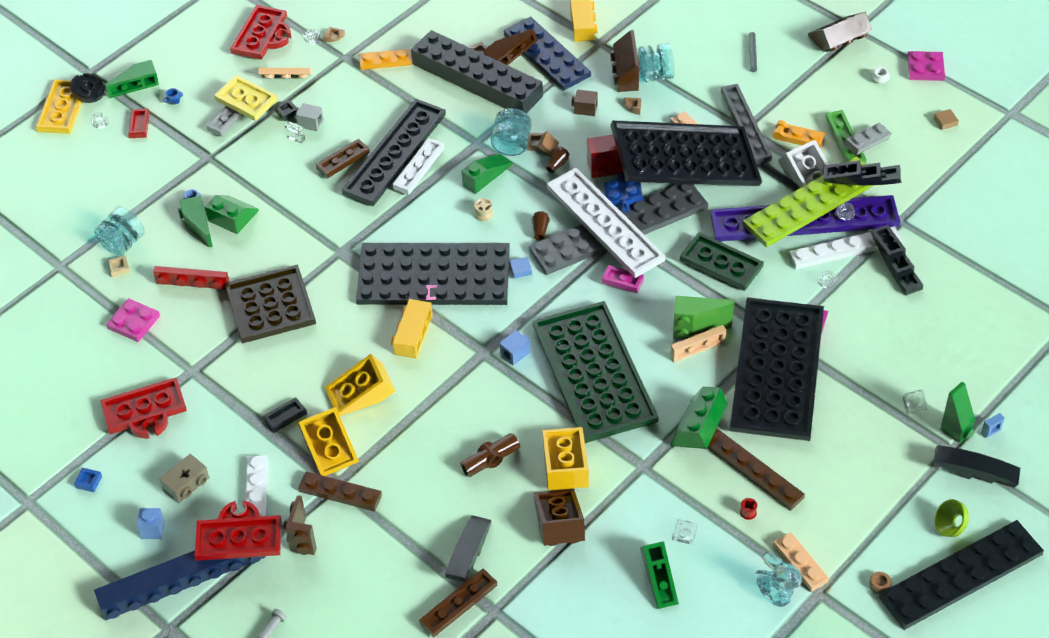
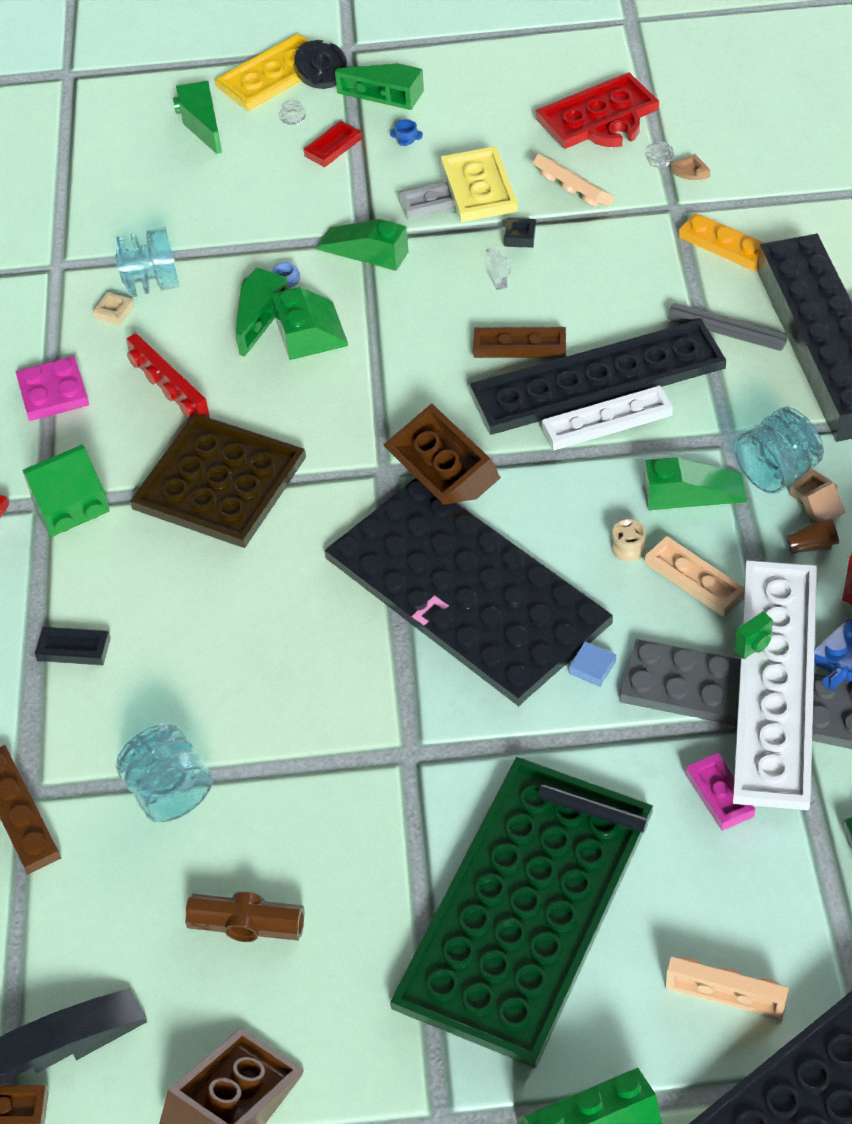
camera: 45 degrees right, 0 degrees up
light grey brick [295,103,324,131] -> none
yellow slope [298,407,359,476] -> none
yellow slope [324,354,396,416] -> none
yellow brick [391,299,433,359] -> none
medium blue brick [499,330,530,365] -> none
reddish brown cone [532,211,550,240] -> none
yellow slope [542,427,589,490] -> none
bright green slope [673,296,734,339] -> none
none -> slope [22,444,110,538]
none -> clear light blue wheel [115,724,213,822]
none -> green slope [173,80,222,154]
none -> green slope [317,219,409,271]
none -> reddish brown slope [383,403,501,505]
none -> black bar [538,784,649,833]
none -> light nougat plate [645,536,745,617]
none -> dark grey axle [668,303,787,351]
none -> green plate [734,611,773,659]

